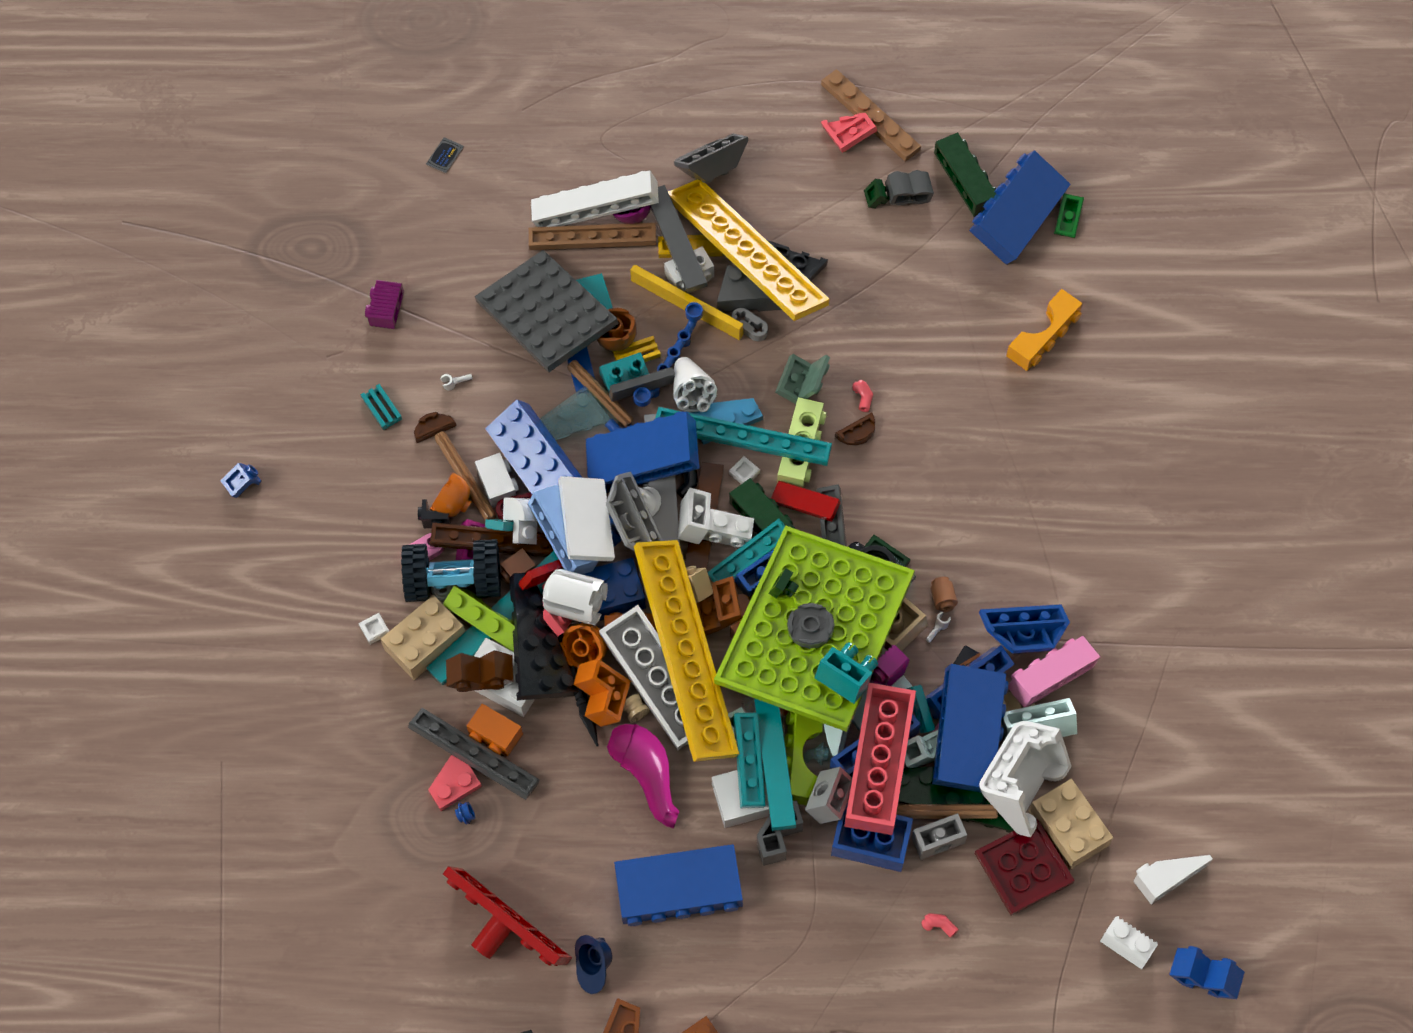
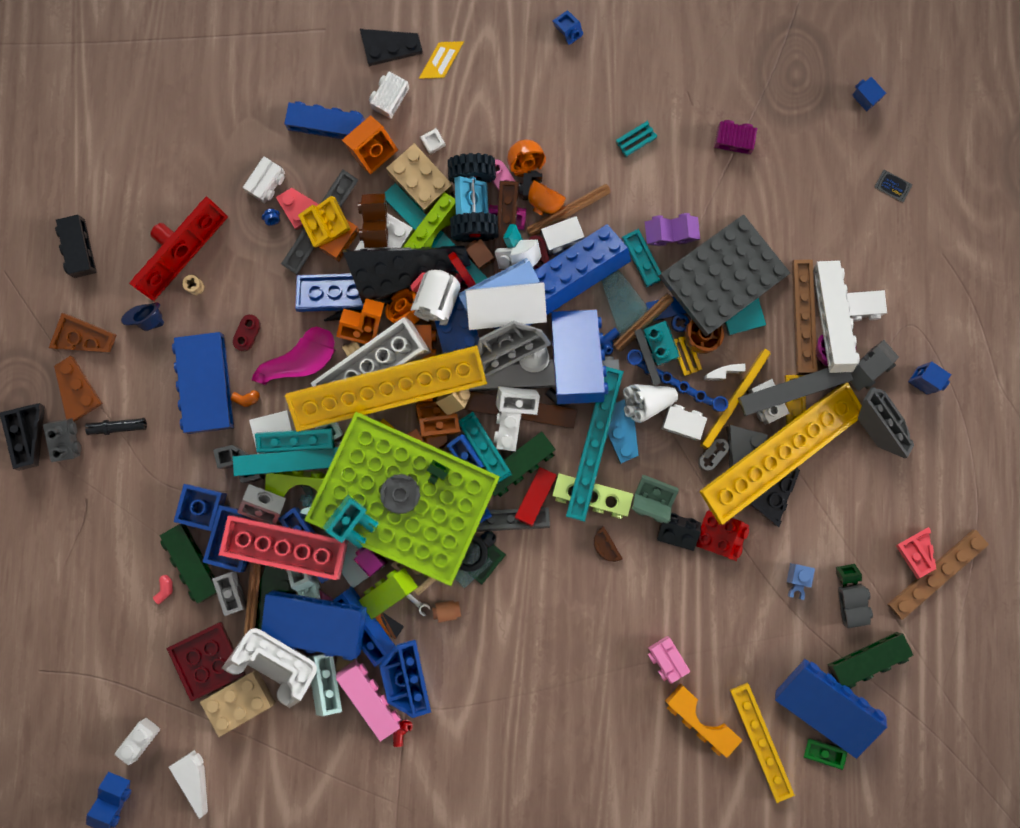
camera: 90 degrees right, 20 degrees up
reddish brown tile [414,412,457,443] -> none
white hand [440,374,472,391] -> none
white tile [729,456,760,484] -> none
coral arm [852,380,873,412] -> none
teal tile [907,684,935,733] -> none
none -> black pin [85,418,147,435]
none -> dark green brick [159,524,217,604]
none -> blue brick [174,484,227,531]
none -> tan bush [182,275,204,295]
none -> orange arm [230,390,260,407]
none -> dark red plate [233,314,261,352]
none -> white brick [242,156,285,204]
none -> blue brick [284,101,364,139]
none -> tile [295,273,364,312]
none -> yellow slope [298,196,351,248]
none -> orange brick [342,115,398,175]
none -> lime brick [359,568,418,619]
none -> black wing [360,29,423,66]
none -> white brick [369,71,409,119]
none -> red arm [393,720,413,747]
none -> yellow sticker [419,41,464,79]
none -> orange cylinder [507,139,546,177]
none -> teal tile [621,229,661,288]
none -> medium lavender brick [645,213,700,246]
none -> bright pink brick [648,636,690,684]
none -> black bracket [657,513,701,551]
none -> white brick [661,404,707,441]
none -> blue bush [671,314,689,333]
none -> red bracket [696,510,749,562]
none -> white slope [704,364,745,381]
none -> yellow plate [729,683,795,803]
none -> medium blue brick [787,563,815,600]
none -> white brick [846,290,887,322]
none -> dark grey brick [850,340,899,391]
none -> blue brick [852,76,886,112]
none -> blue brick [908,362,952,395]

